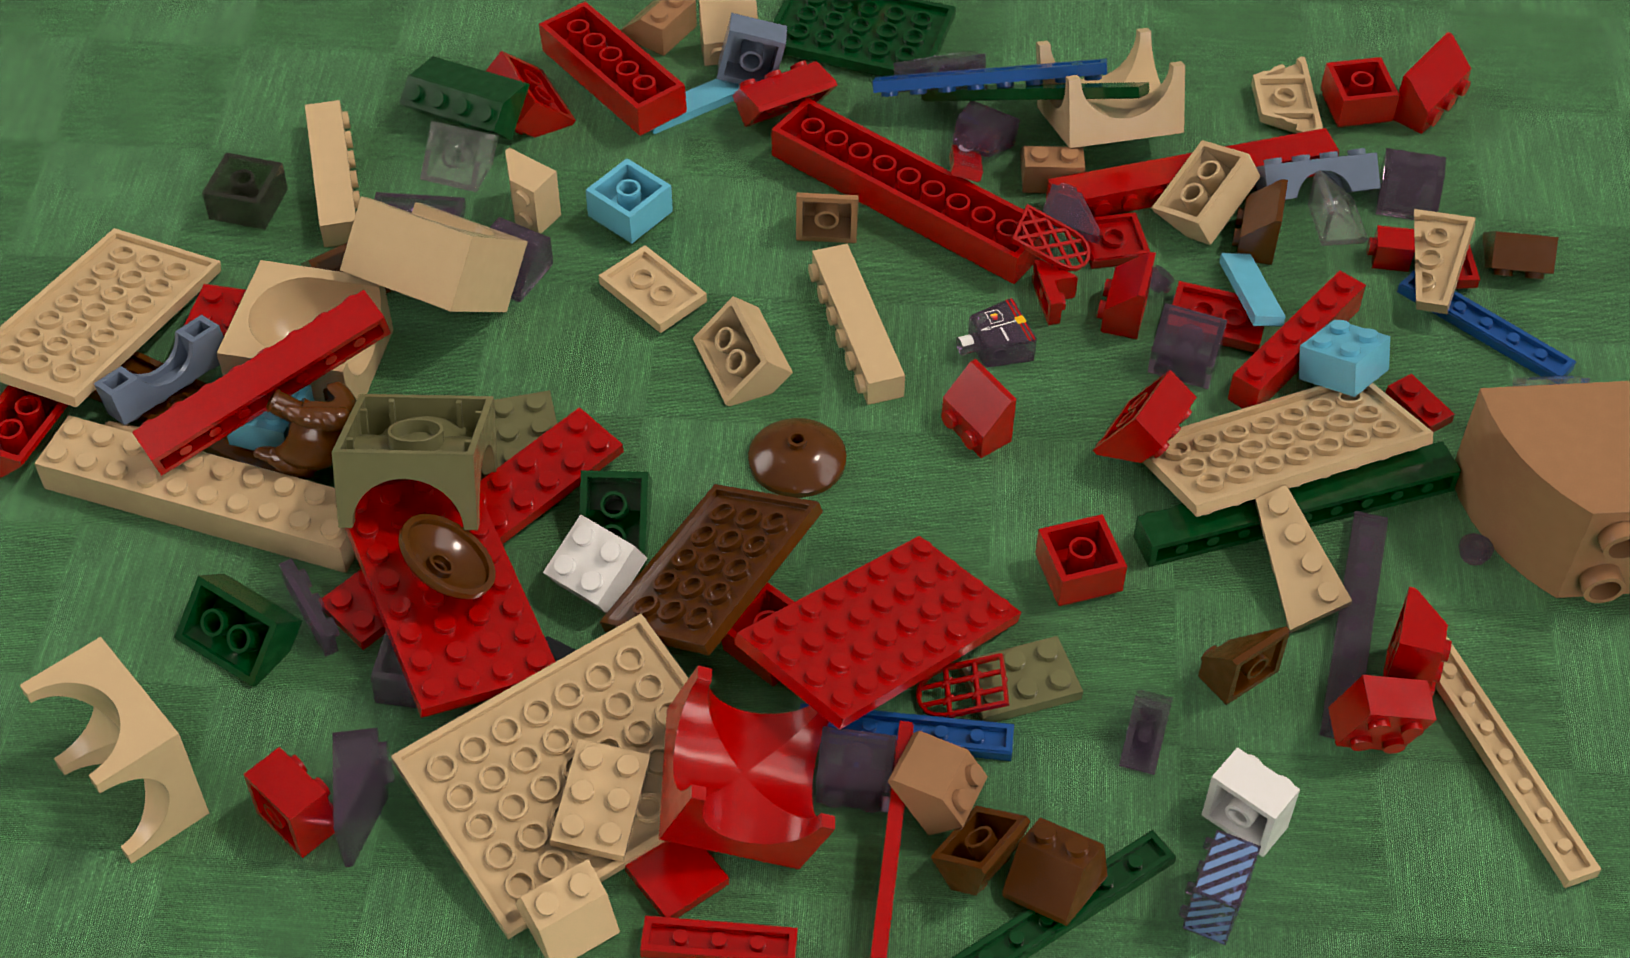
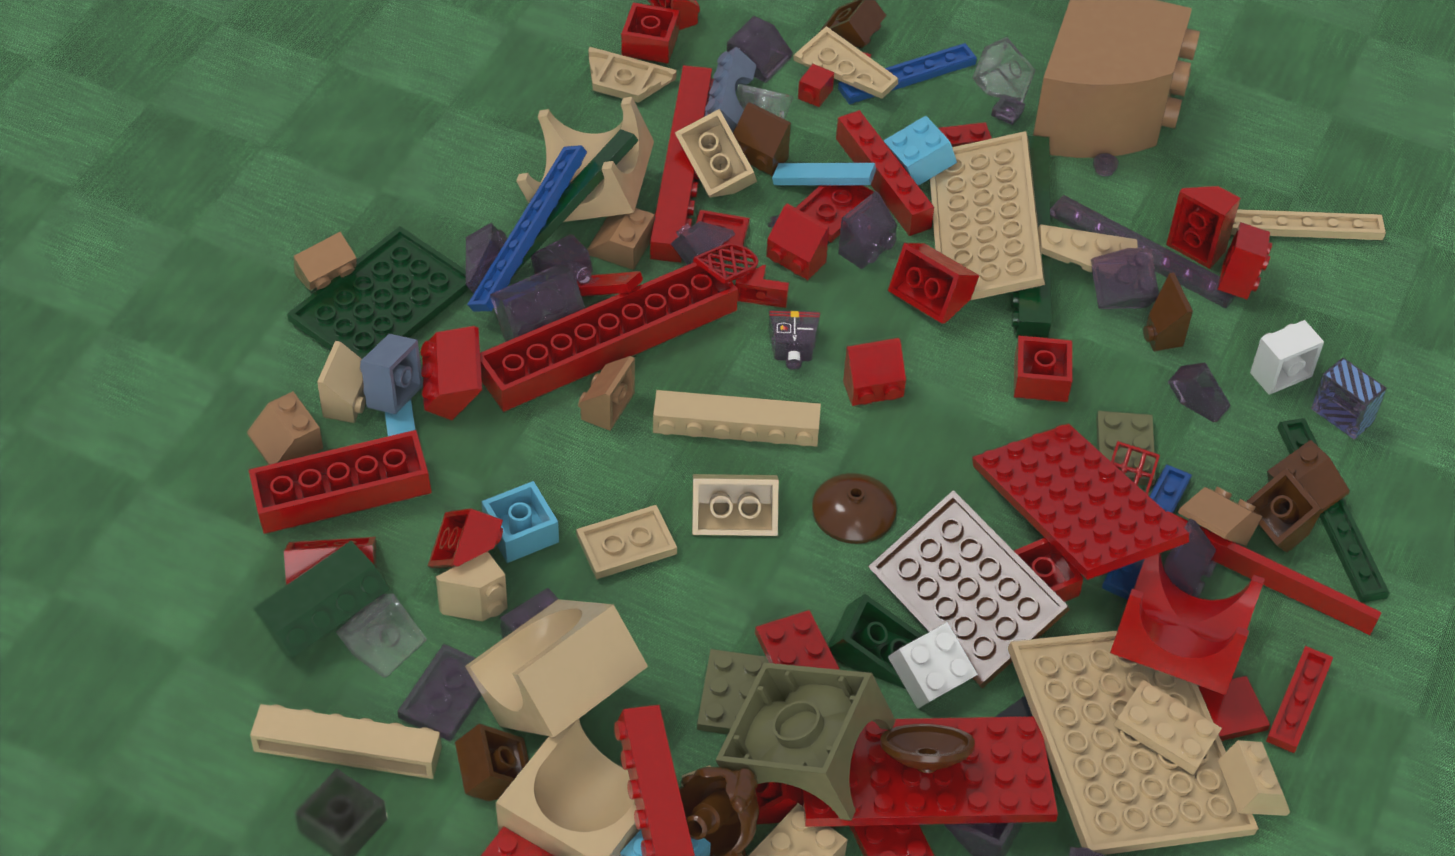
camera: 70 degrees left, 0 degrees up
none -> red slope [427,508,503,568]
none -> clear purple brick [490,264,585,342]
none -> clear purple slope [1091,248,1159,309]

